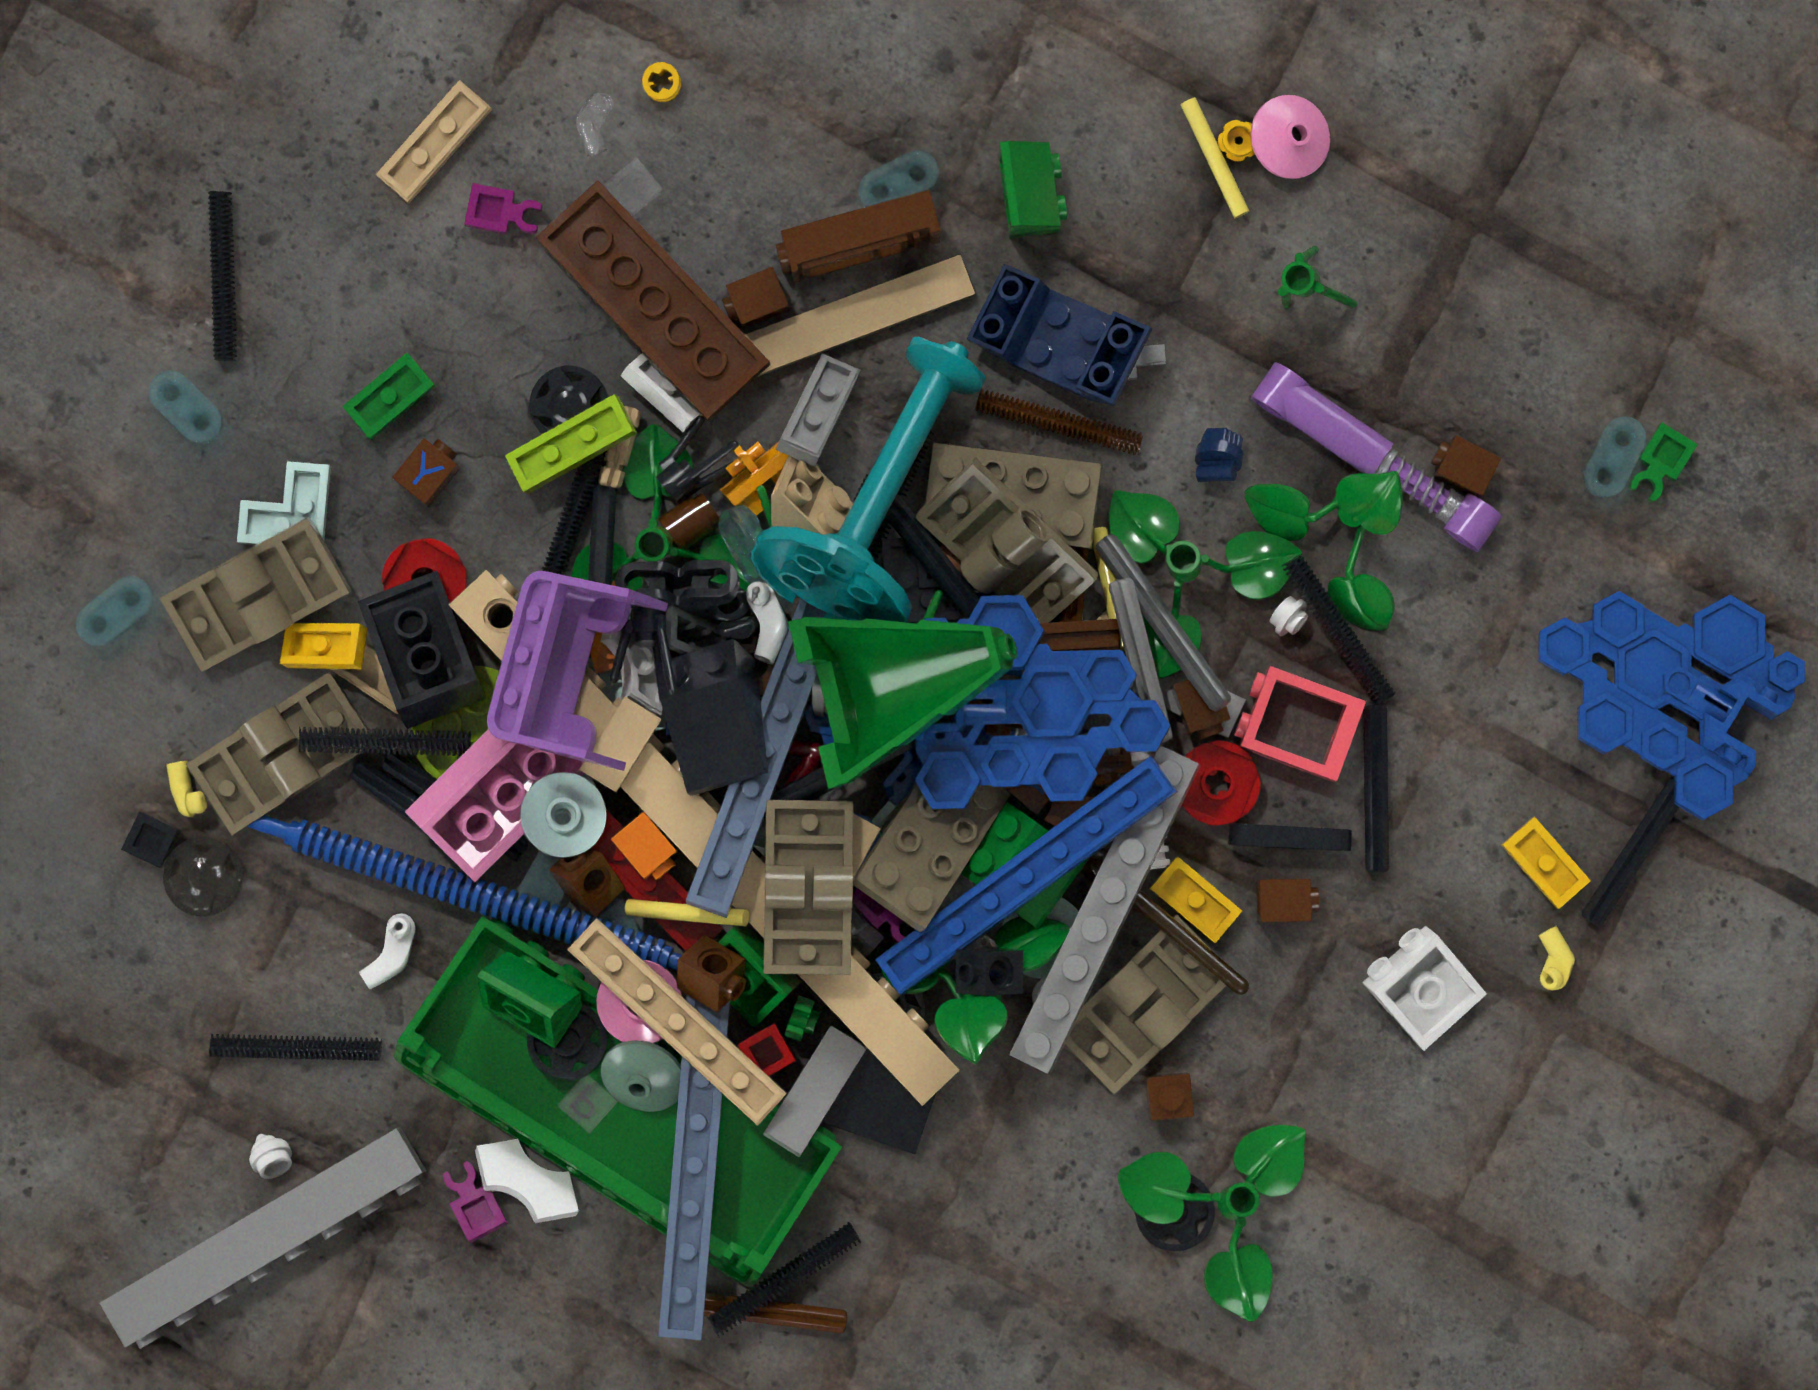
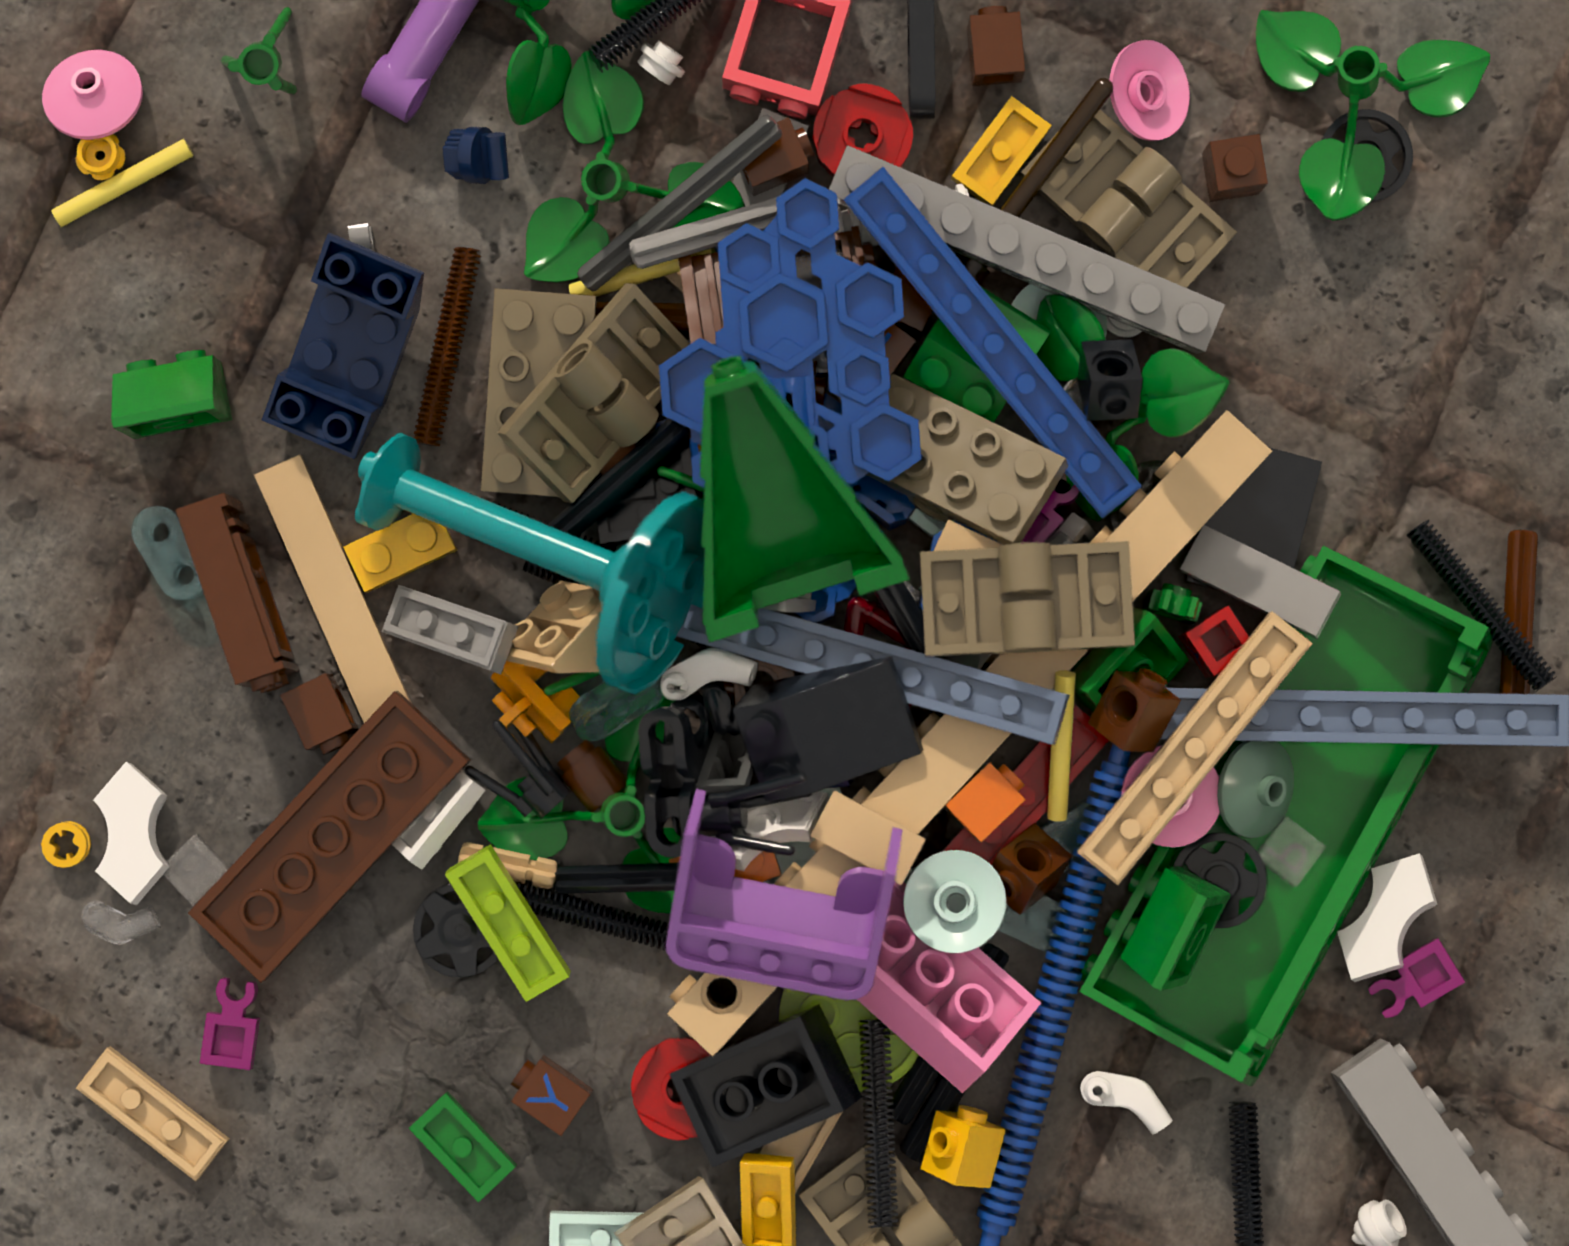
camera: 95 degrees left, 0 degrees up
none -> white tile [93,762,170,905]
none -> yellow plate [343,514,457,593]
none -> yellow brick [921,1105,1006,1188]
none -> bright pink dish [1110,40,1190,141]

